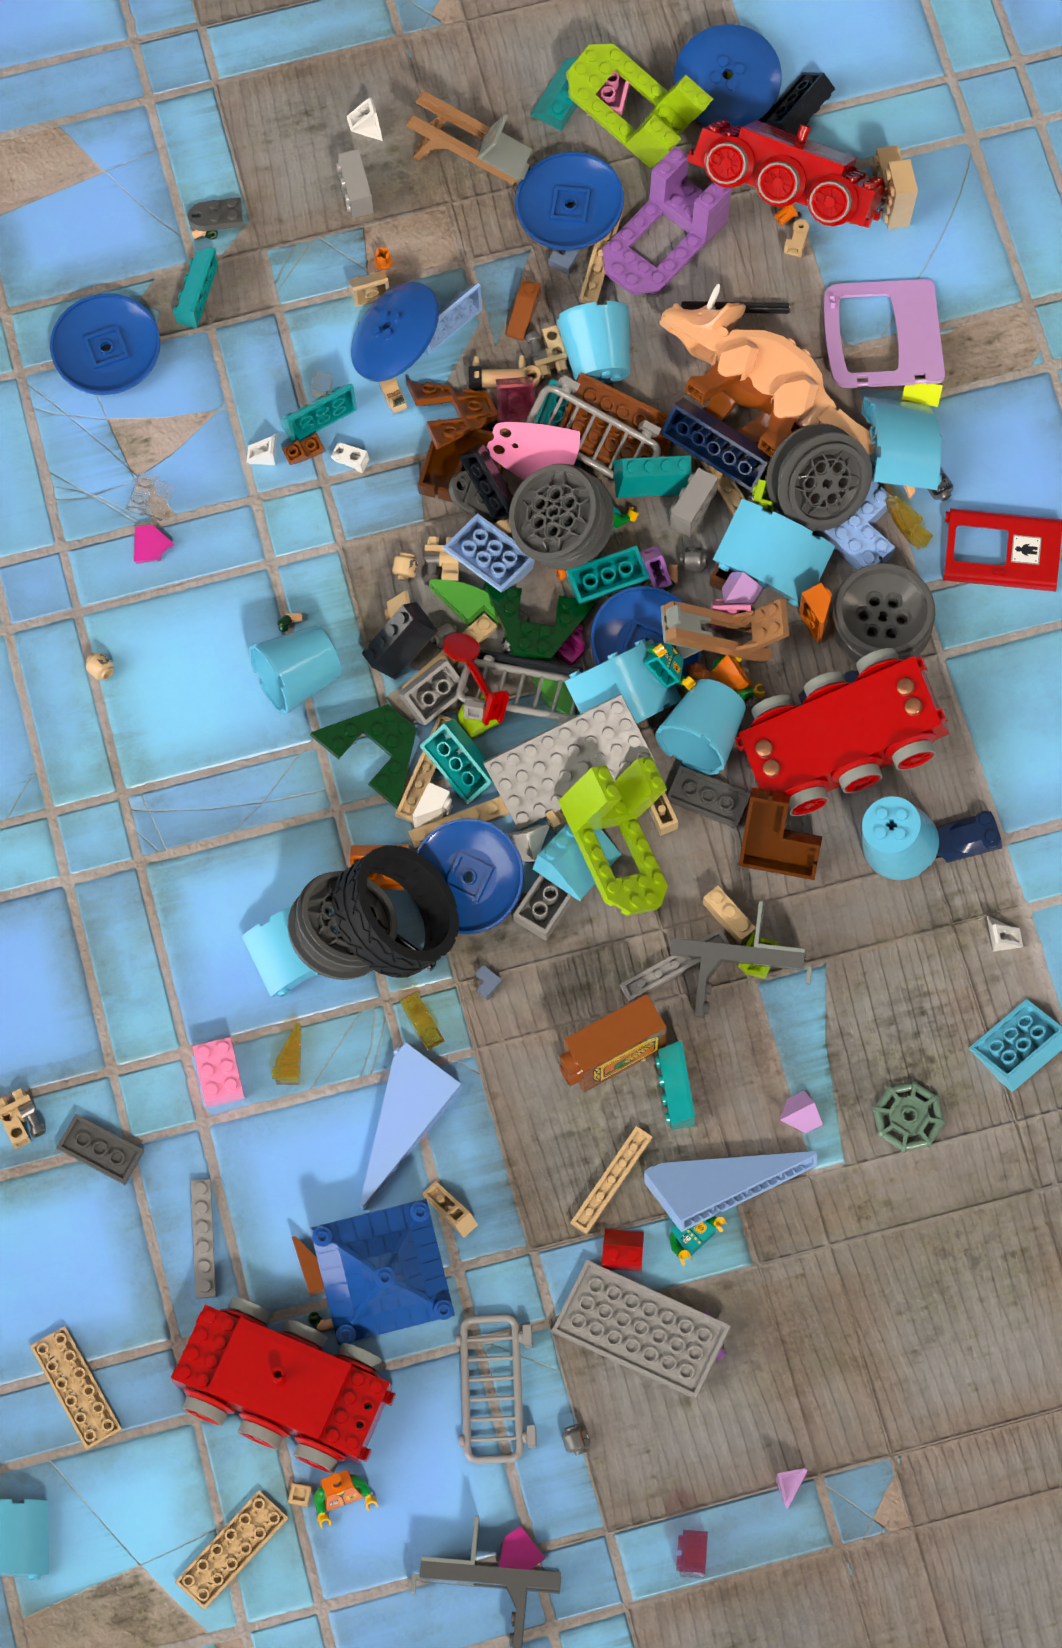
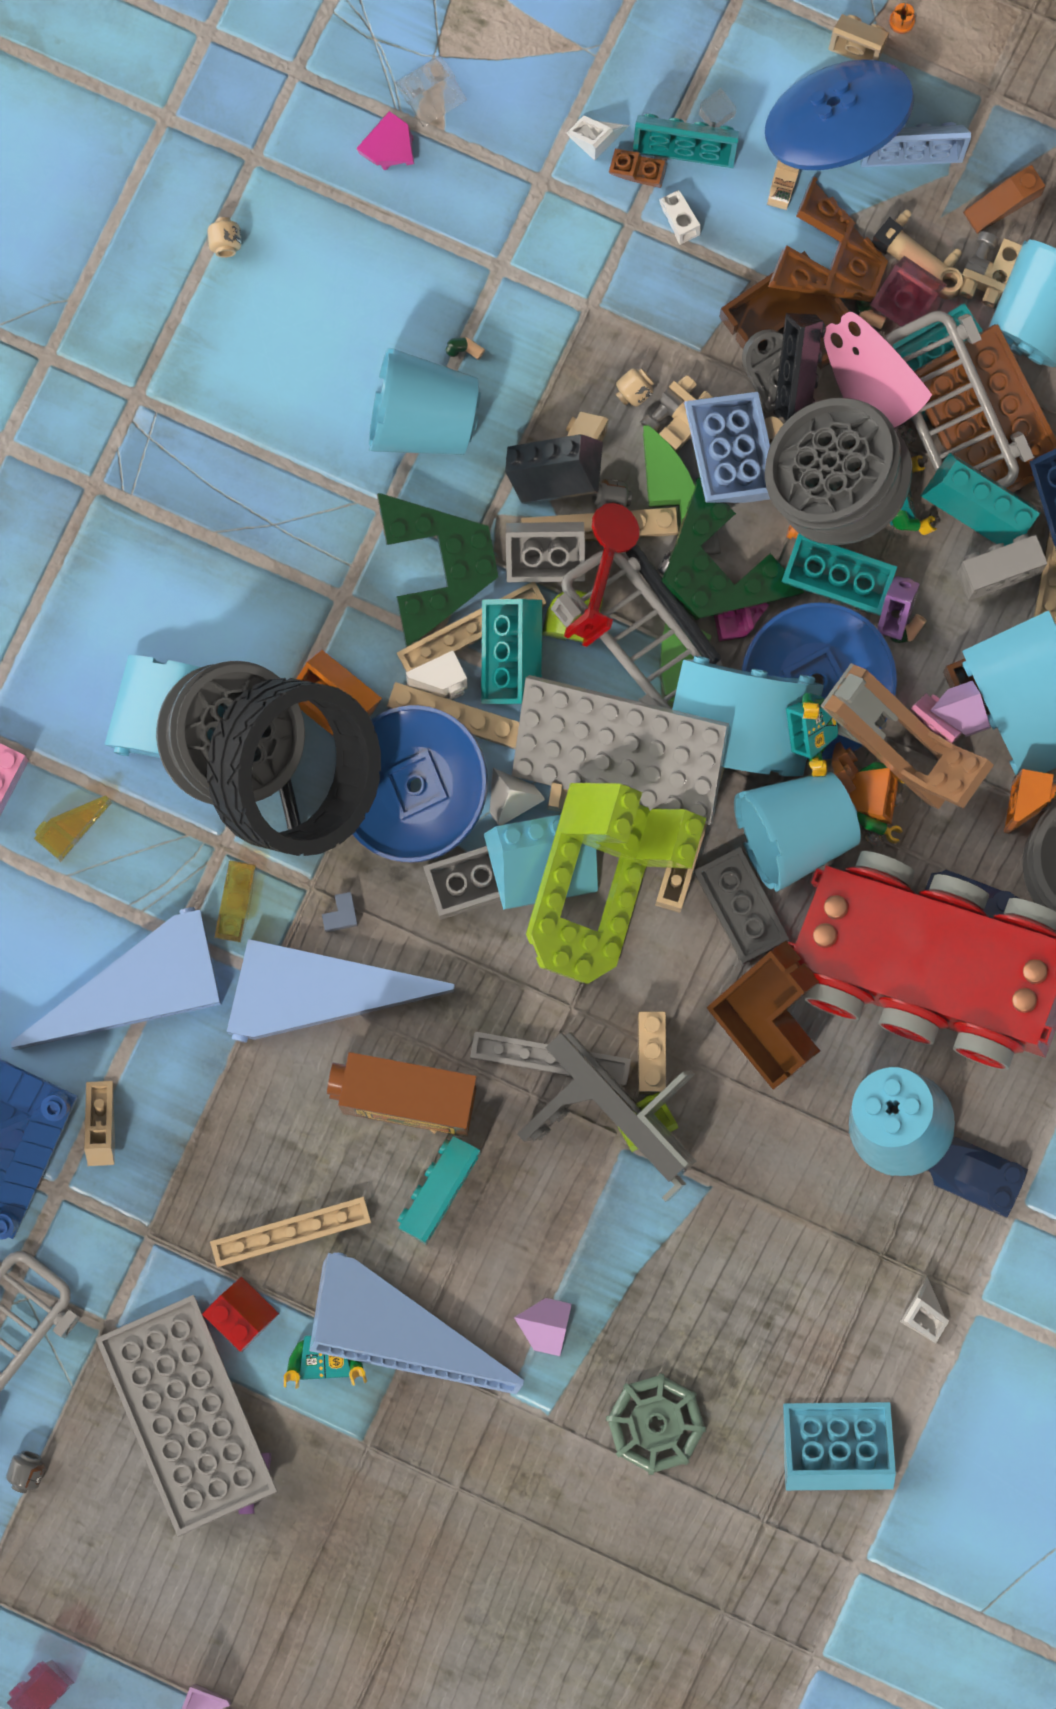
camera: 35 degrees right, 10 degrees up
flat silver head [680,547,708,572] -> none
none -> light blue slope [227,939,455,1043]

